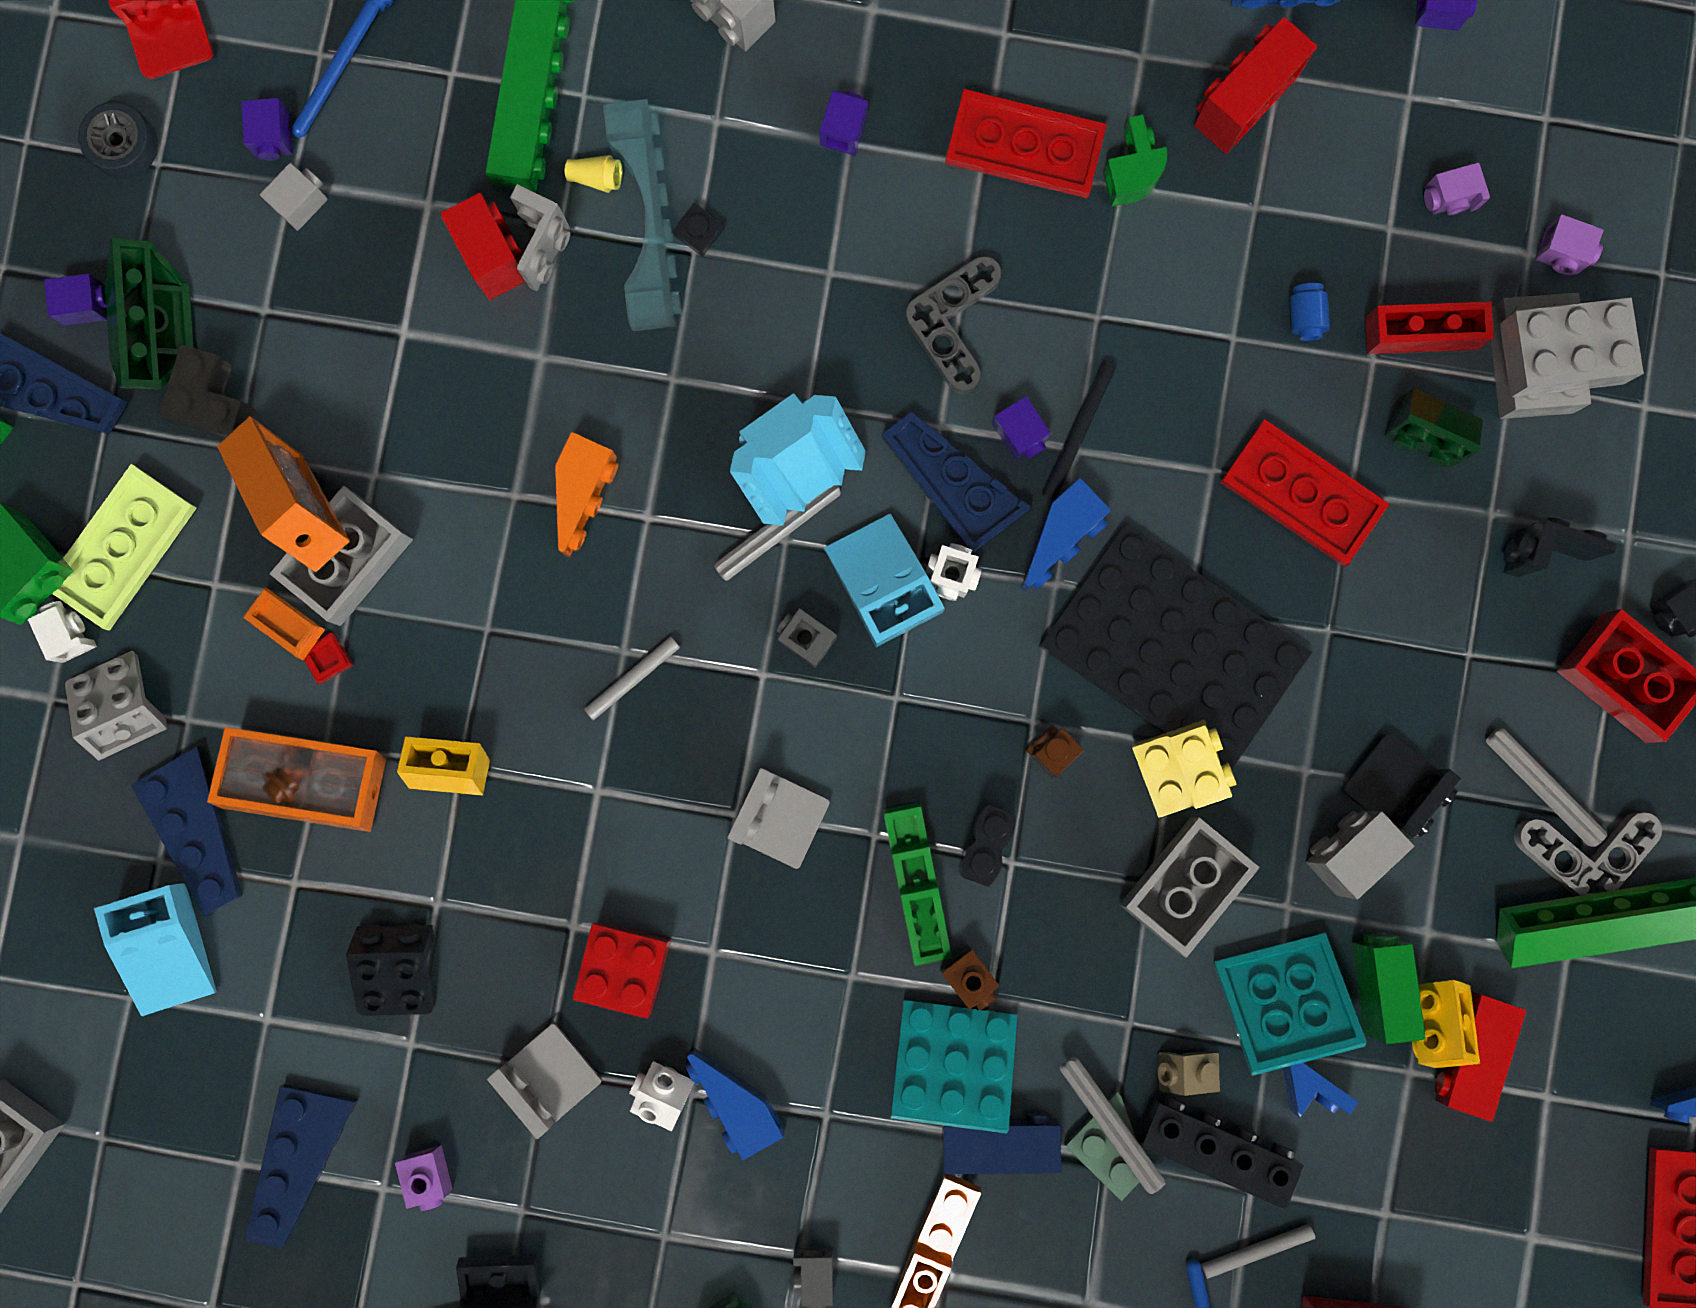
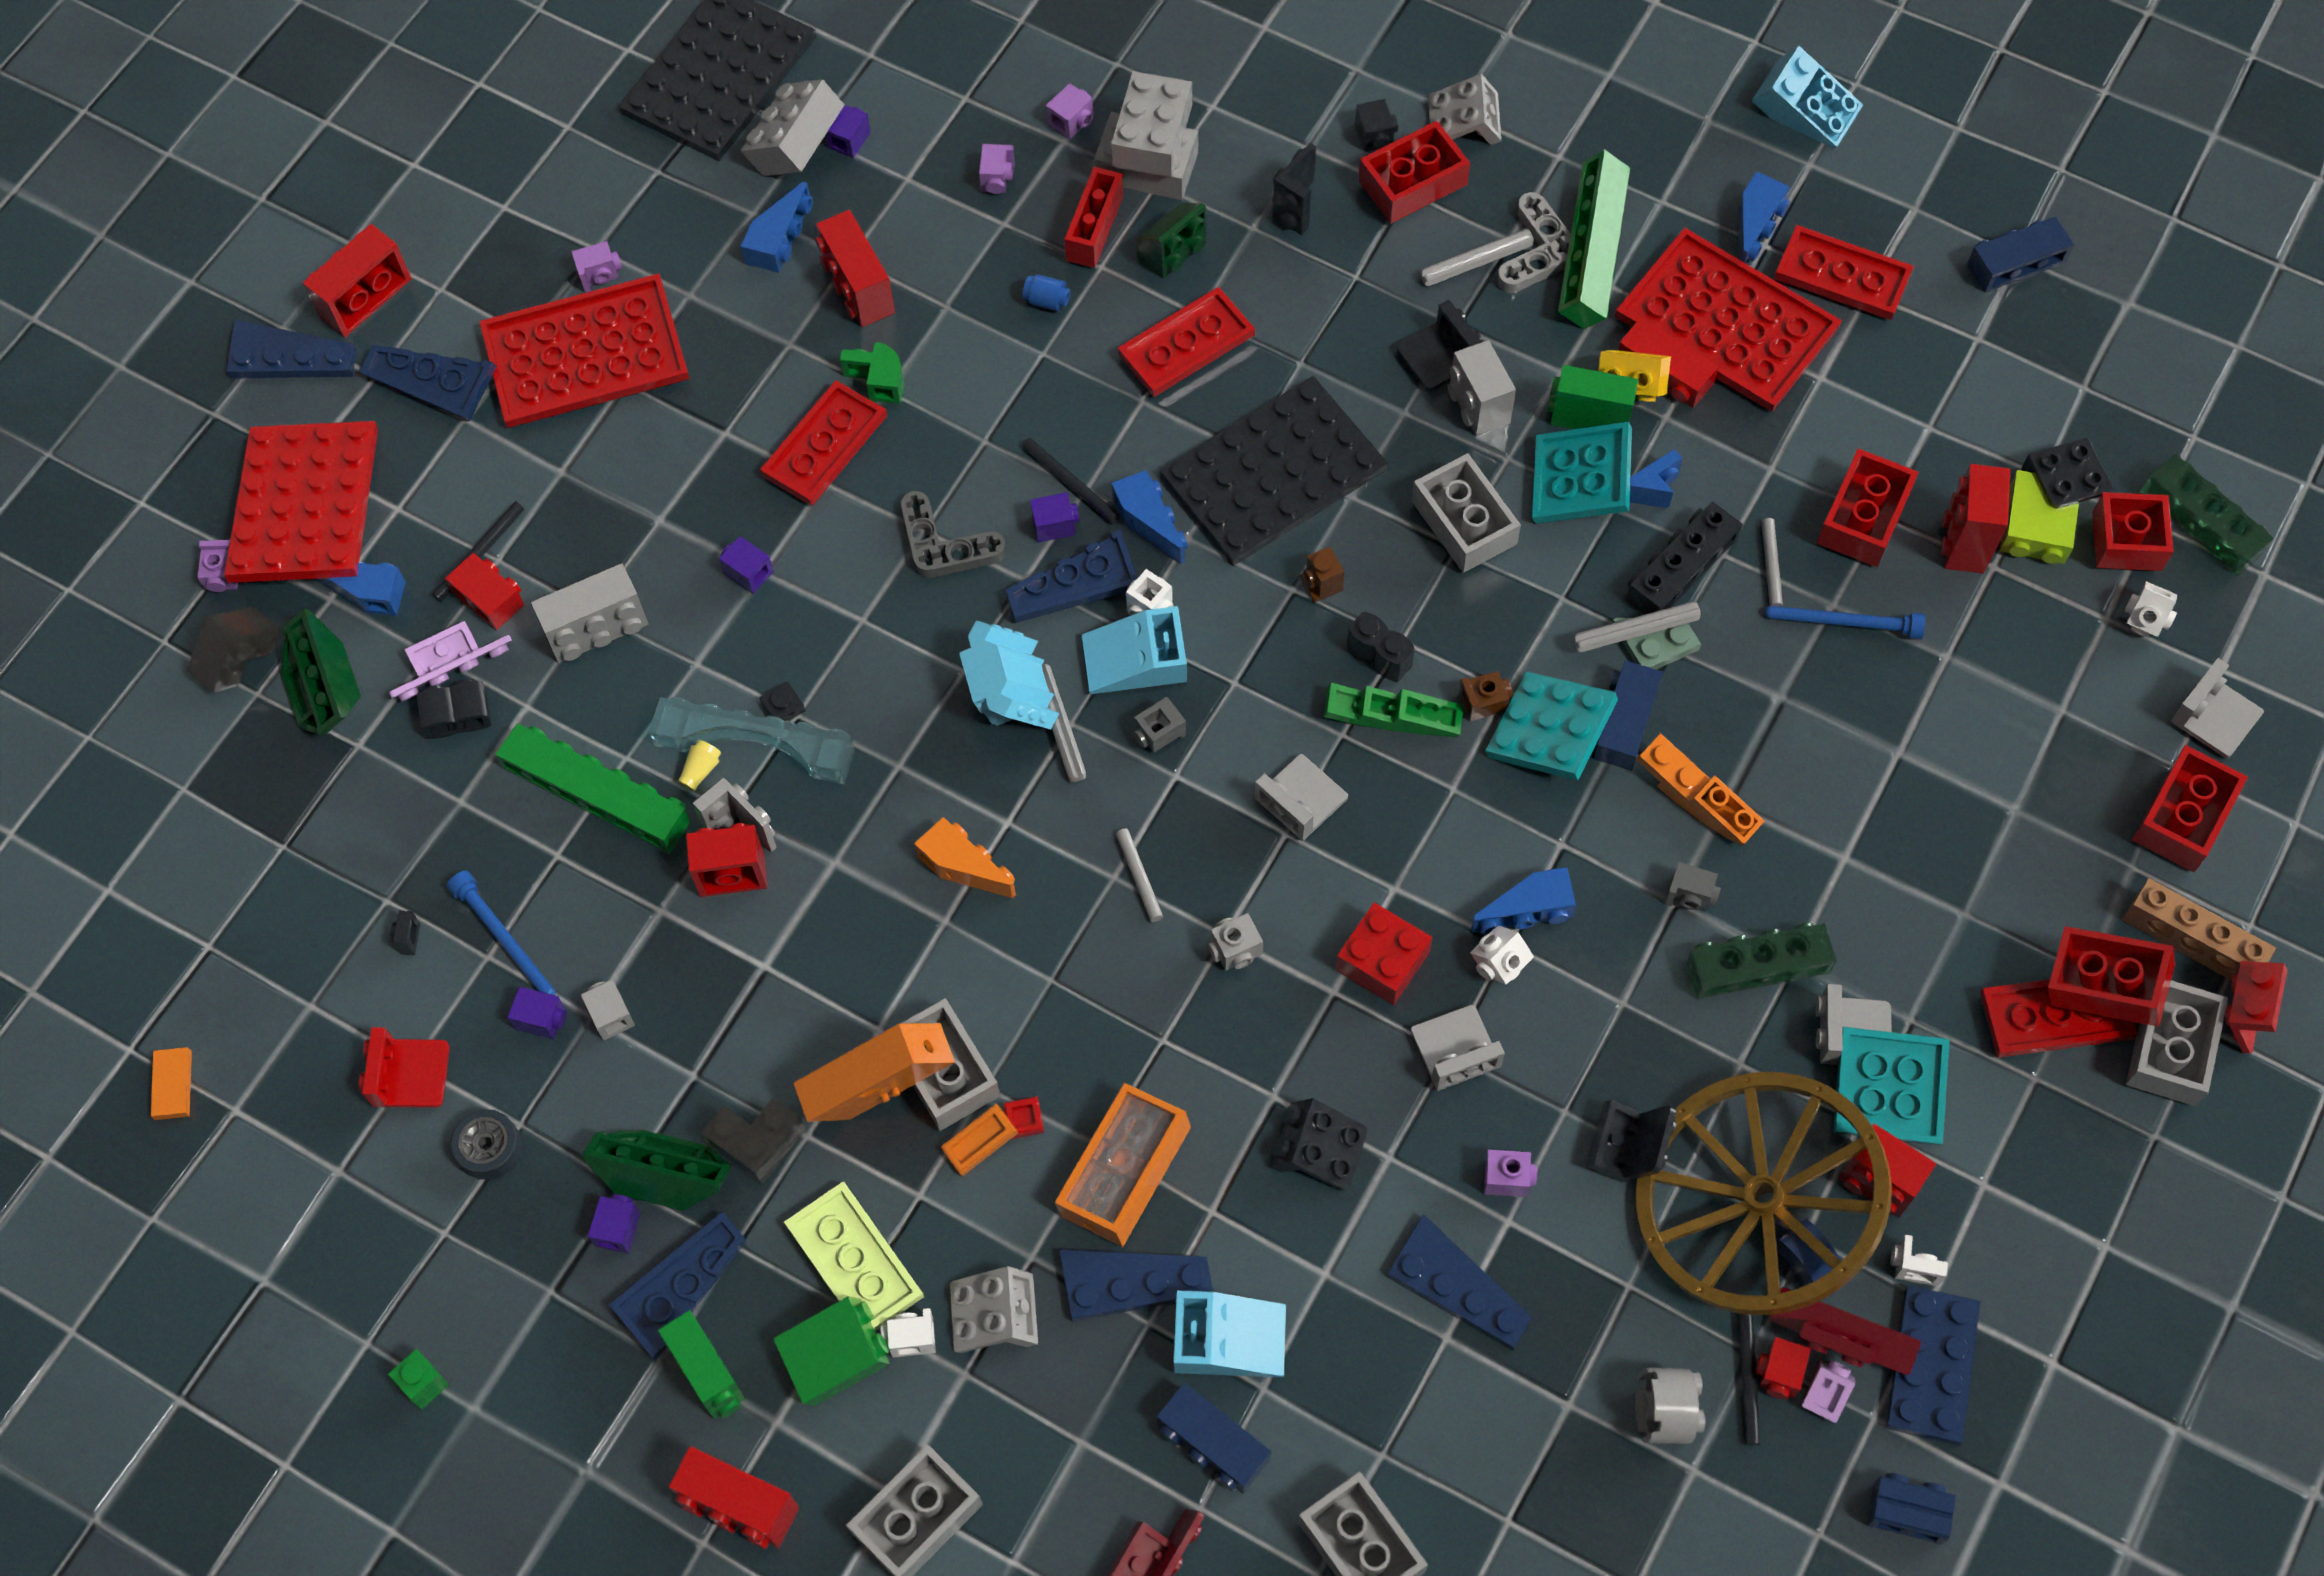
camera: 70 degrees left, 20 degrees down
reddish brown plate [262,767,300,803] -> none
yellow brick [397,737,490,796] -> none
light yellow plate [1132,720,1237,818] -> none
dark tan bracket [1158,1051,1220,1096] -> none
none -> dark blue brick [1157,1382,1272,1494]
none -> light grey brick [1208,913,1263,971]
none -> red plate [1615,228,1842,412]

